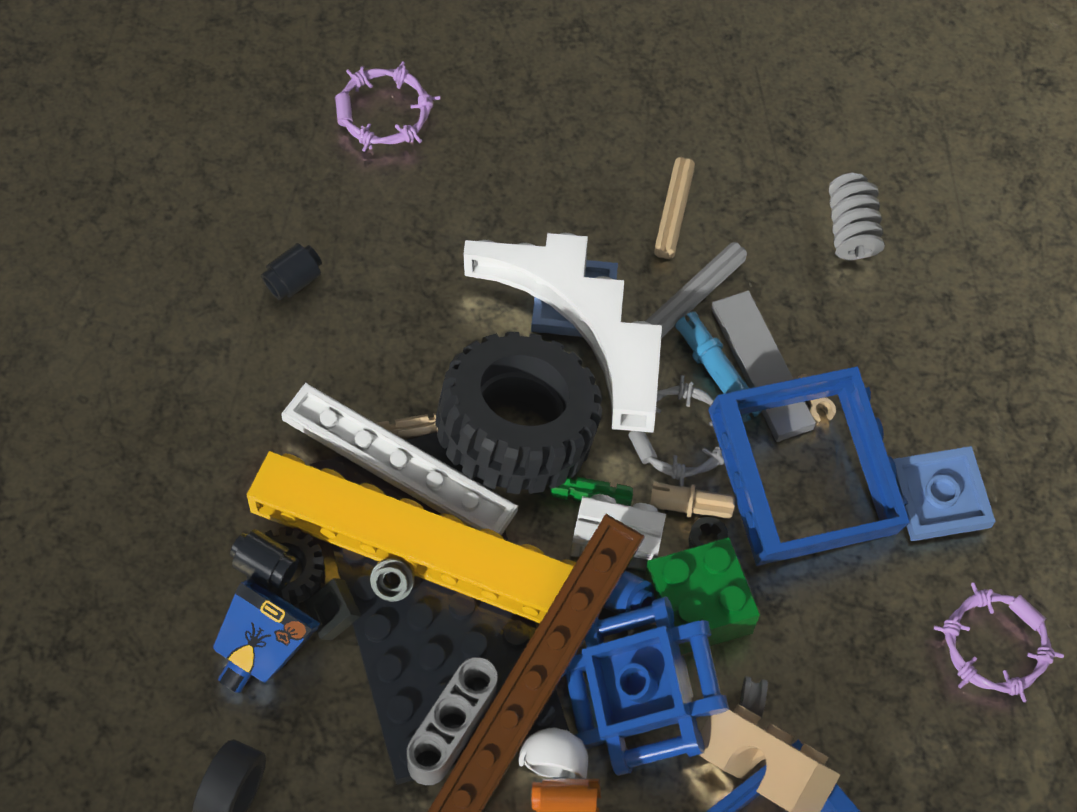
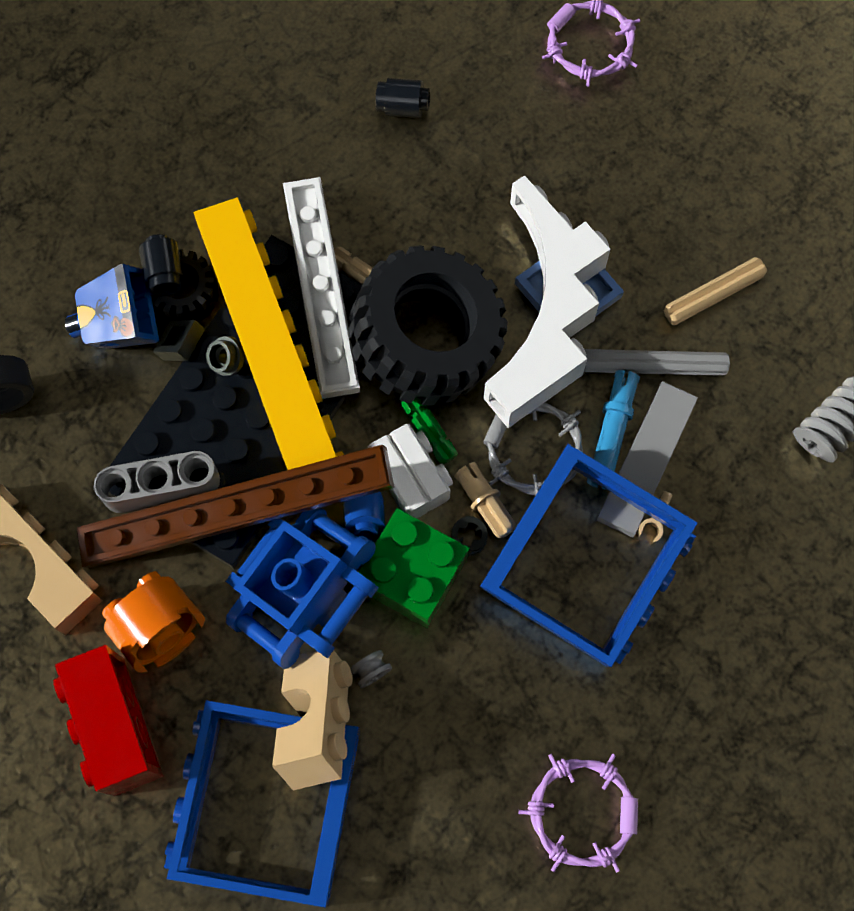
camera: 50 degrees right, 10 degrees up
white hair [519,728,588,779] -> none
medium blue plate [893,446,996,541] -> none

